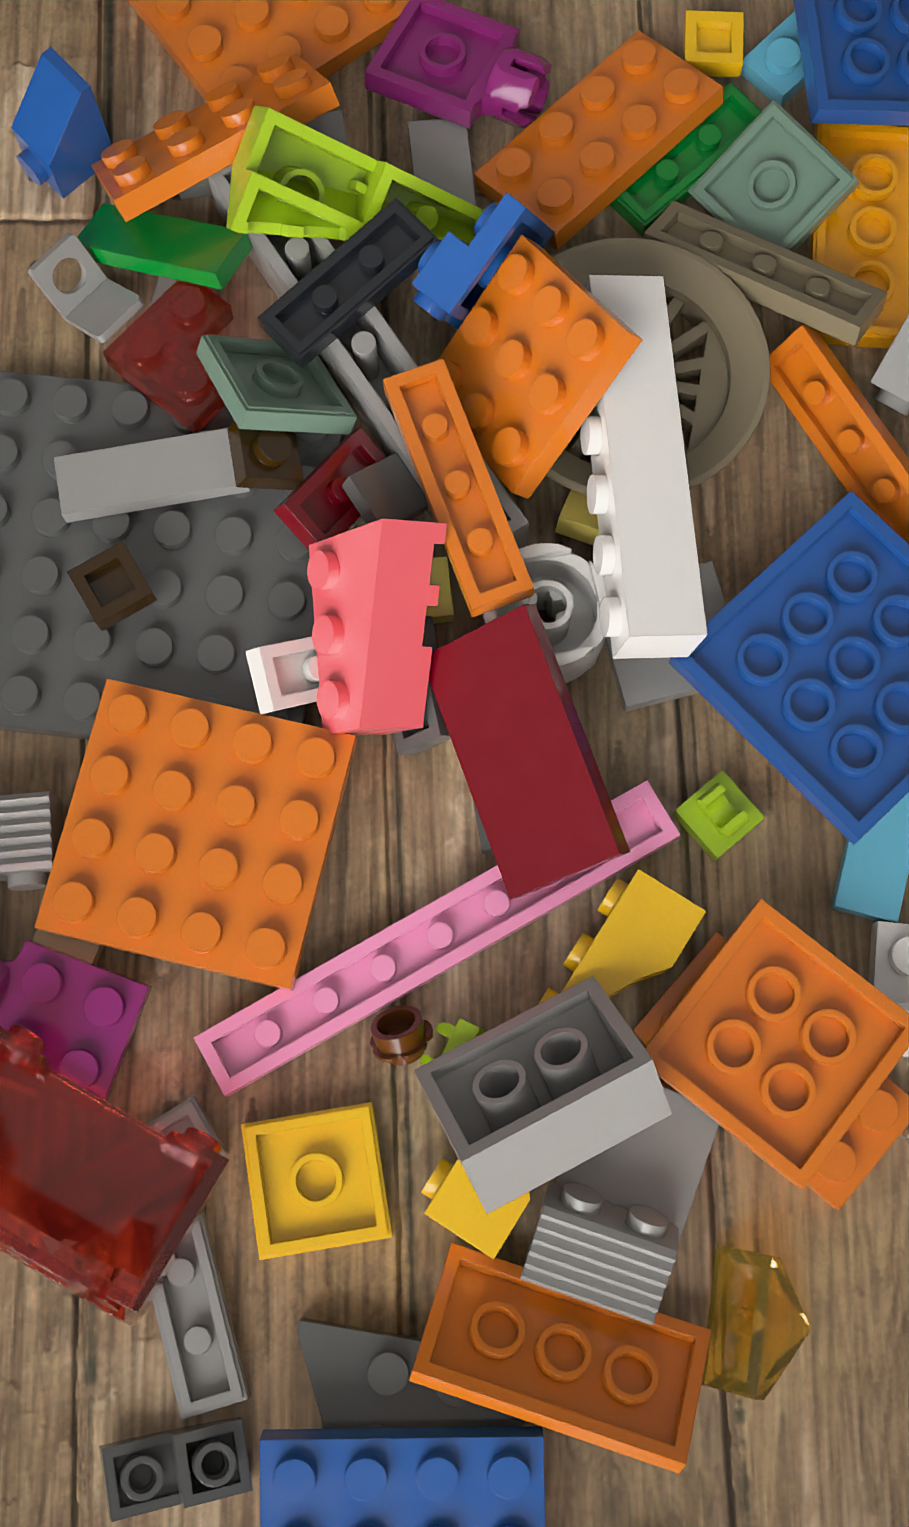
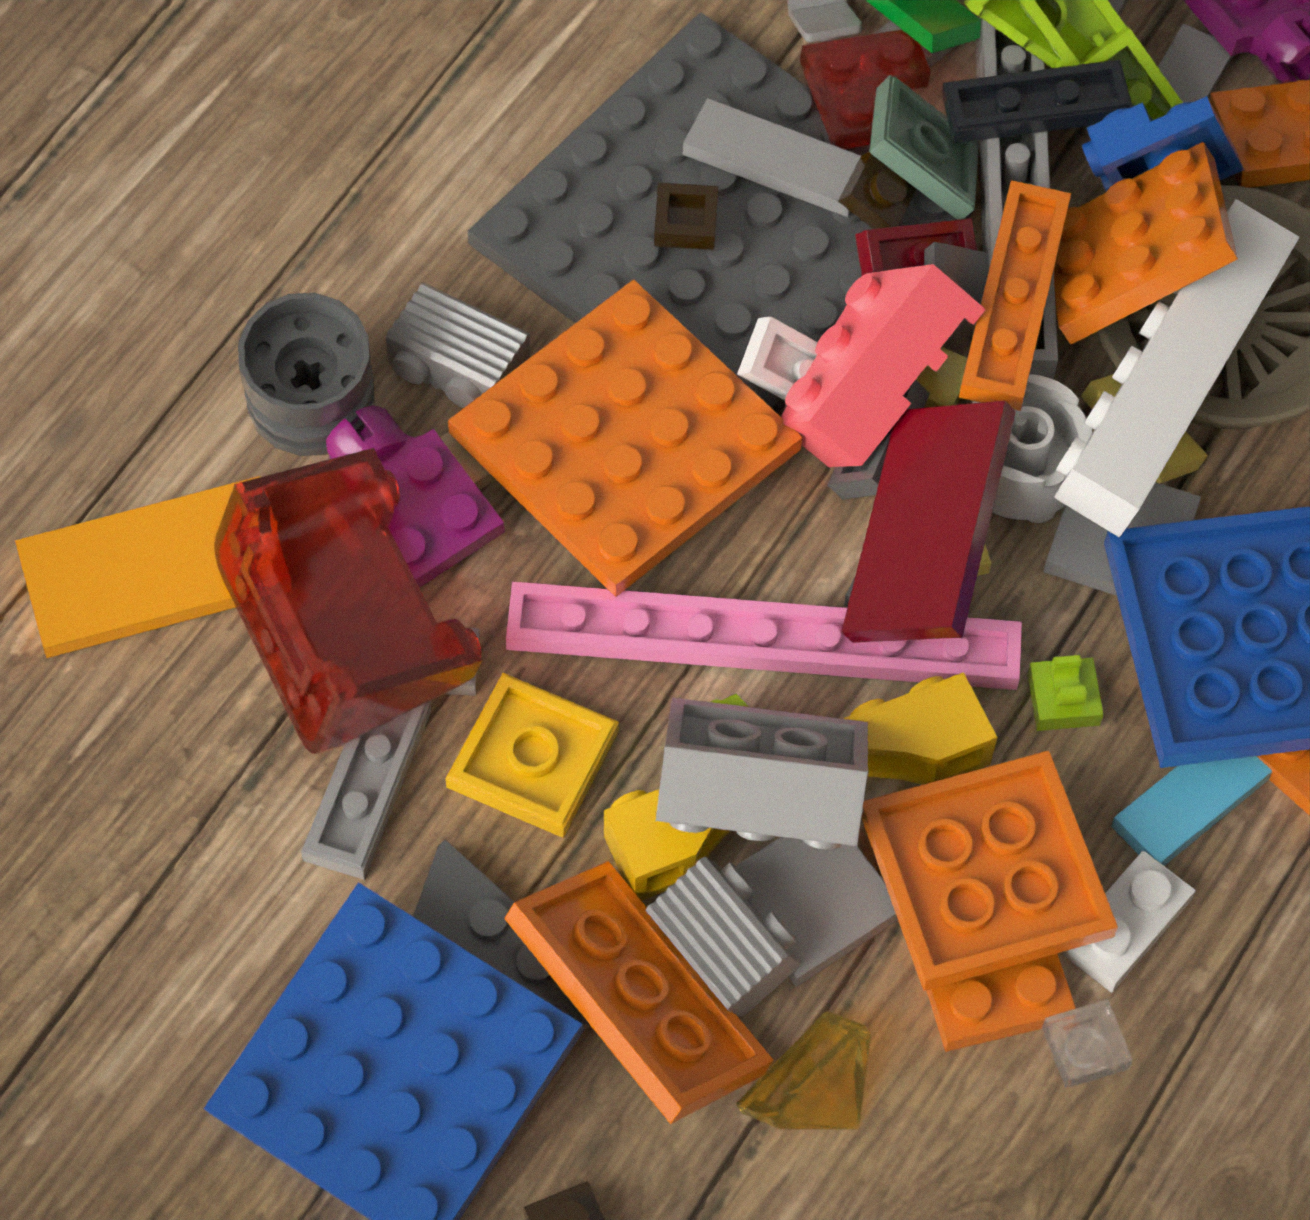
camera: 30 degrees right, 15 degrees down
dark grey slope [99,1417,253,1522] -> none
reddish brown plate [370,1005,433,1066] -> none

